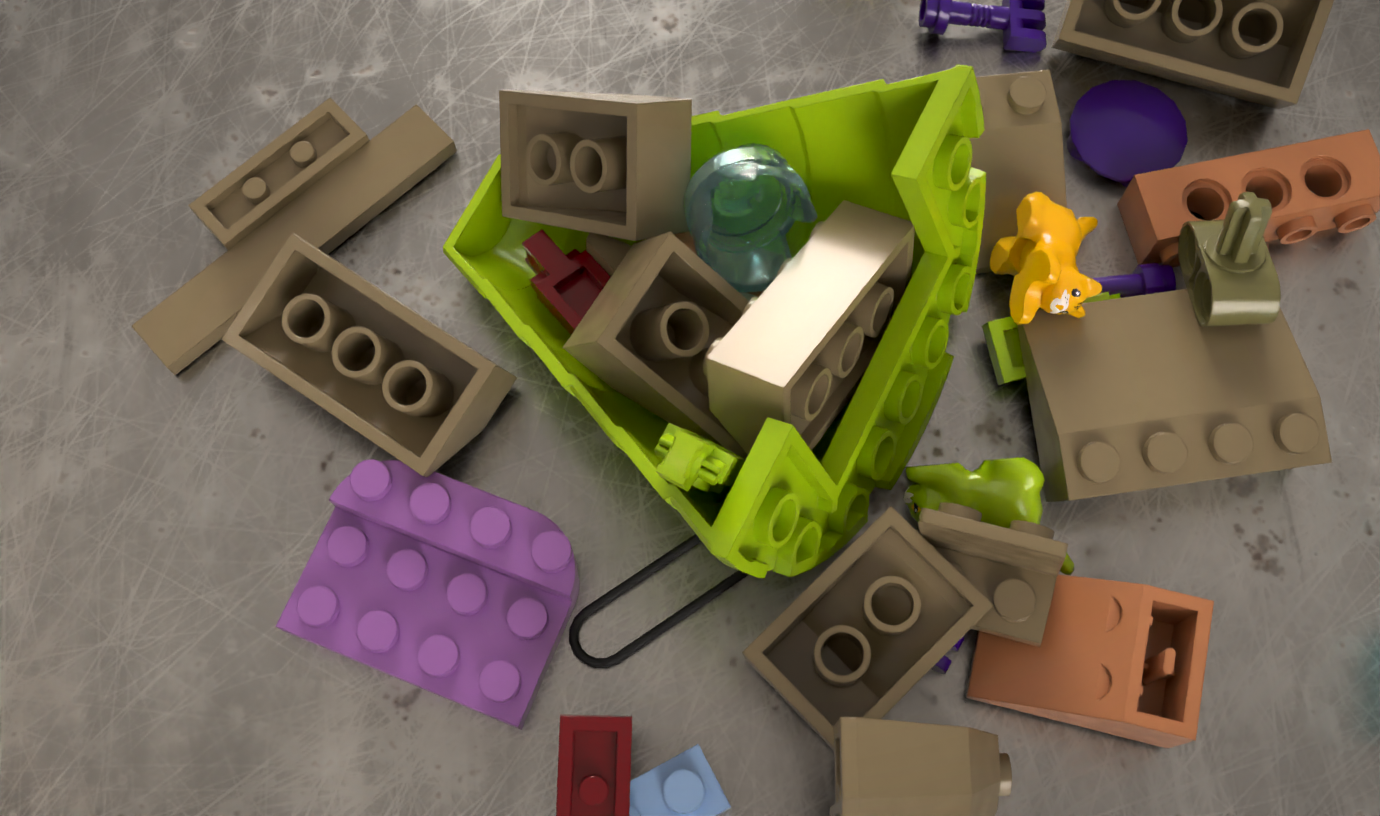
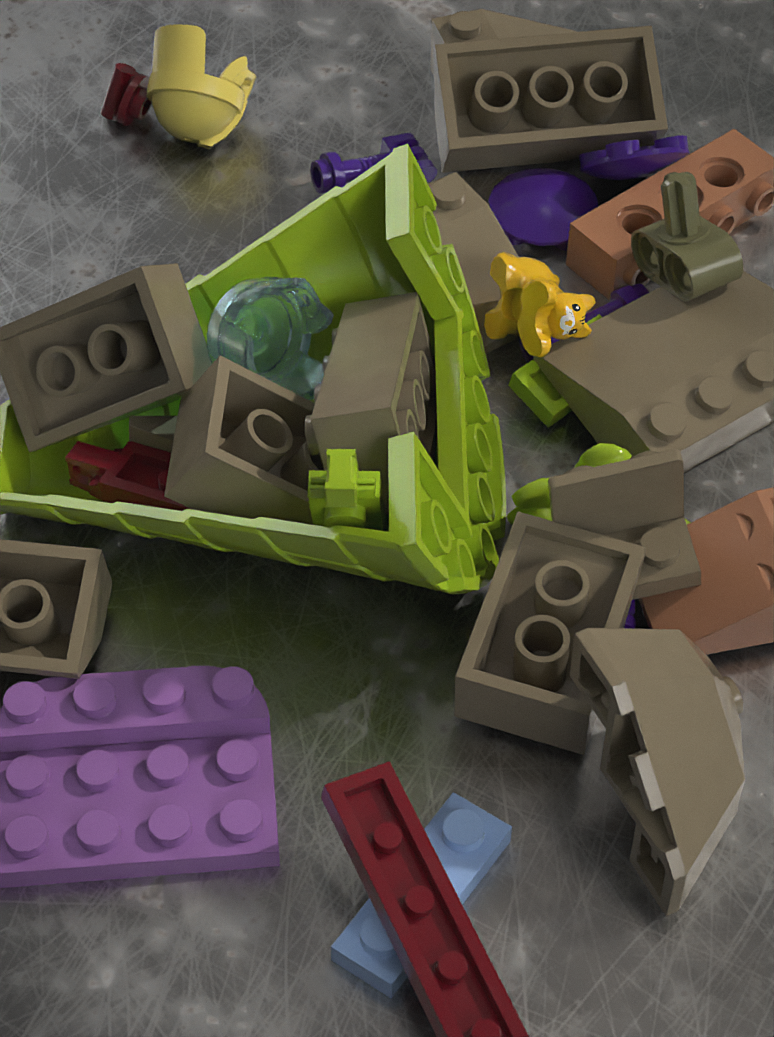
camera: 30 degrees left, 20 degrees down
black piece [569,534,749,668] -> none
none -> dark purple dish [579,135,690,181]

